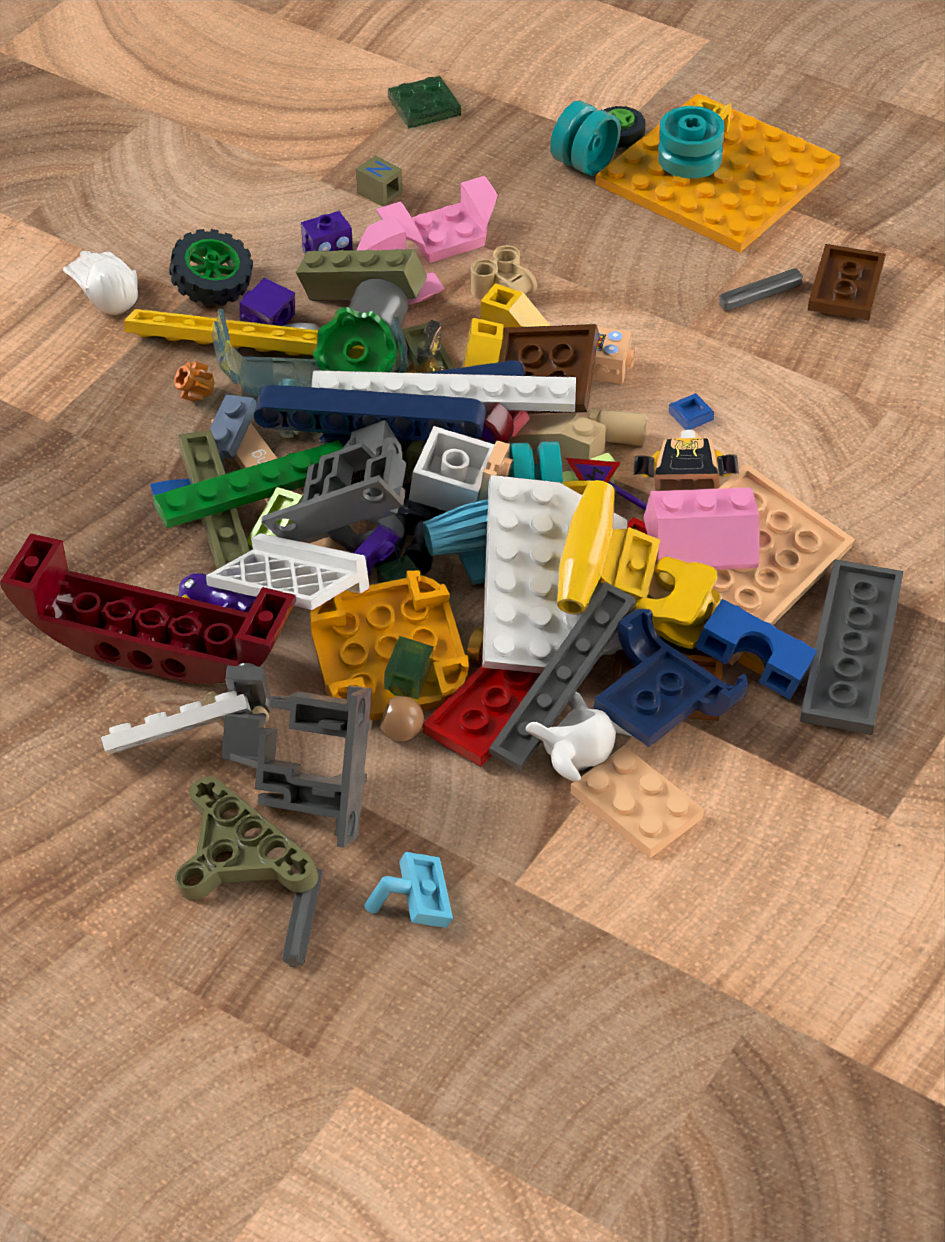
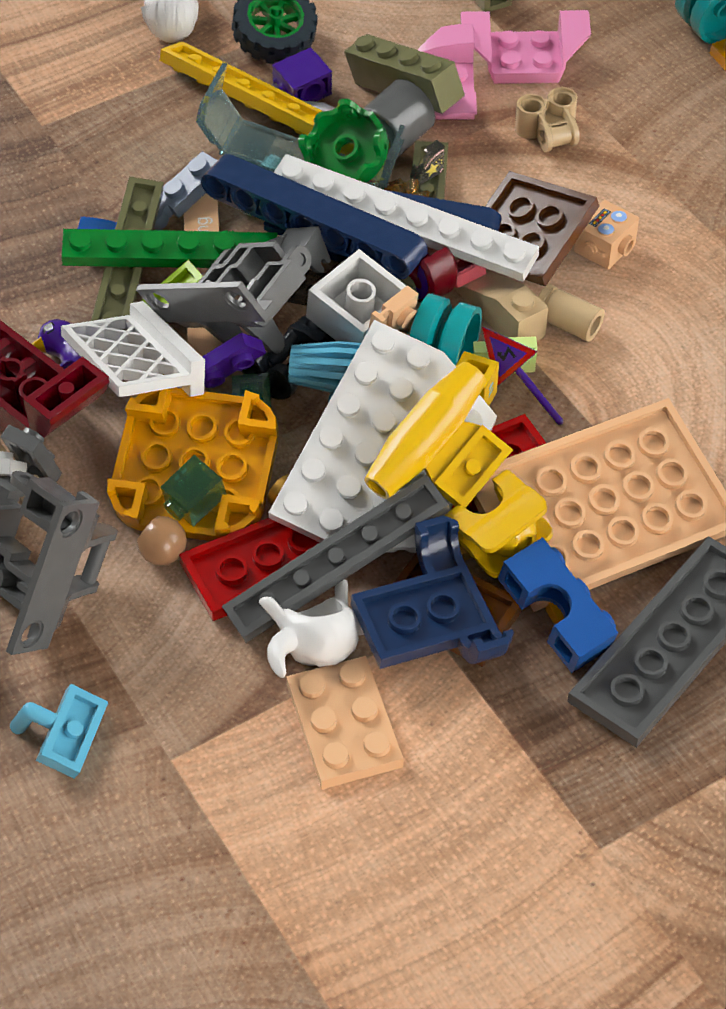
camera: 25 degrees right, 5 degrees up
orange gear [174,361,215,402] -> none
dark purple head [300,211,353,255] -> none
yellow slope [463,318,504,367] -> none
yellow slope [481,283,550,329] -> none
torso [633,429,739,491] -> none
bright pink slope [643,487,759,570] -> none
blue tile [669,393,714,430] -> none

